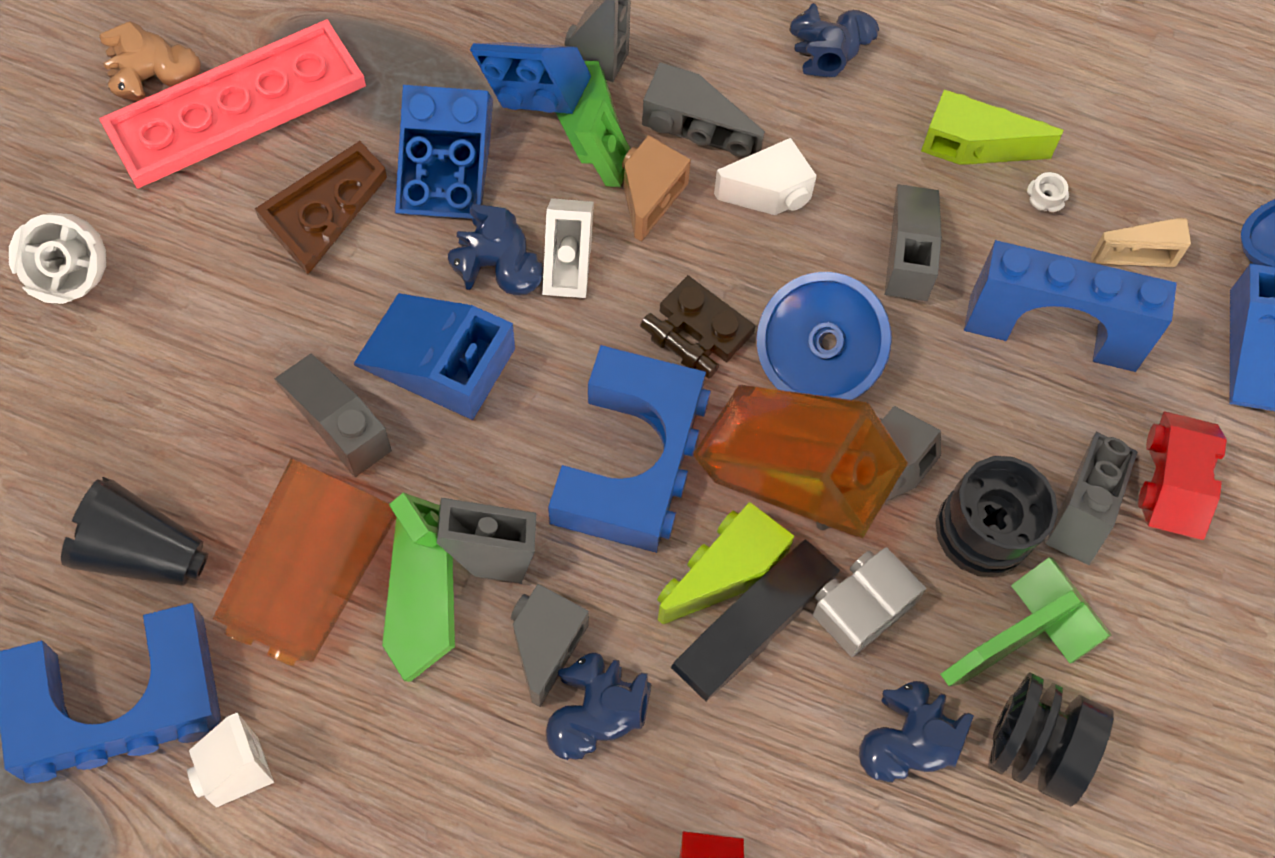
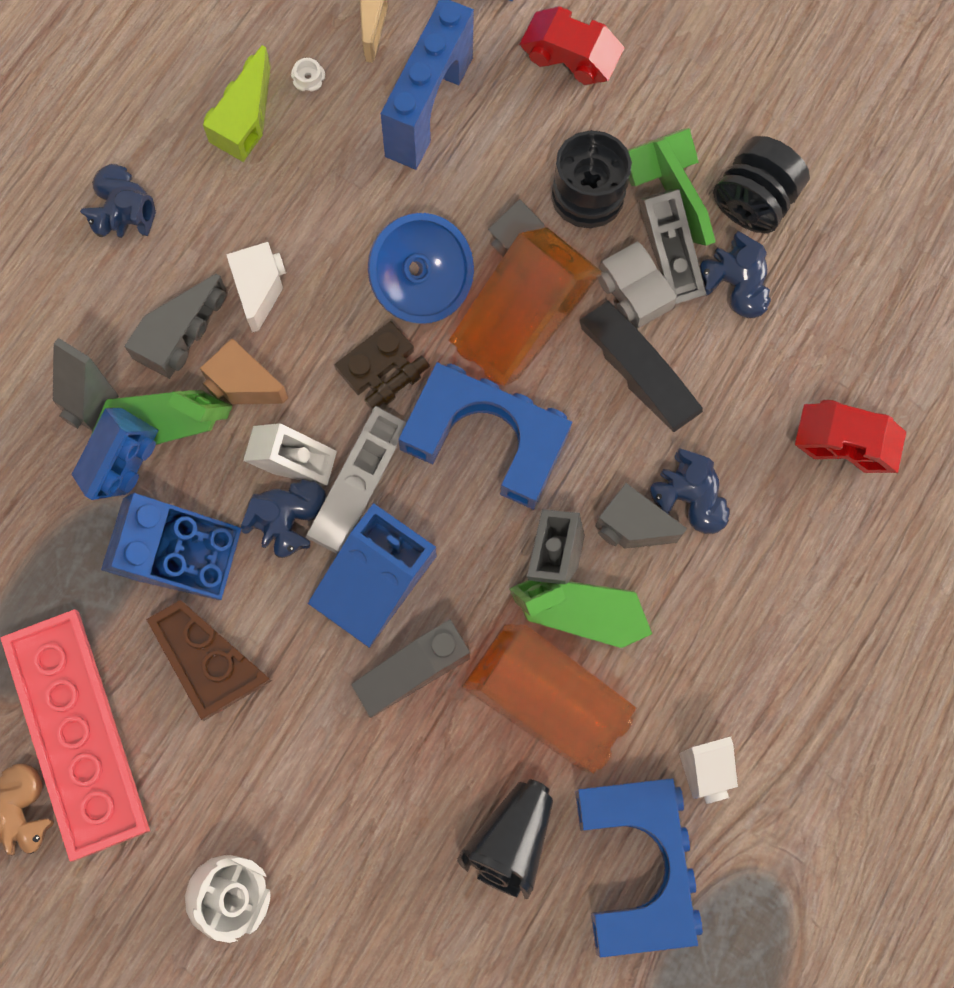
camera: 80 degrees left, 10 degrees up
lime slope [657,502,794,624] -> none
dark grey slope [884,184,942,302] -> none
dark grey slope [1046,431,1138,565] -> none
none -> light grey slope [305,406,407,554]
none -> dark grey slope [638,189,707,304]

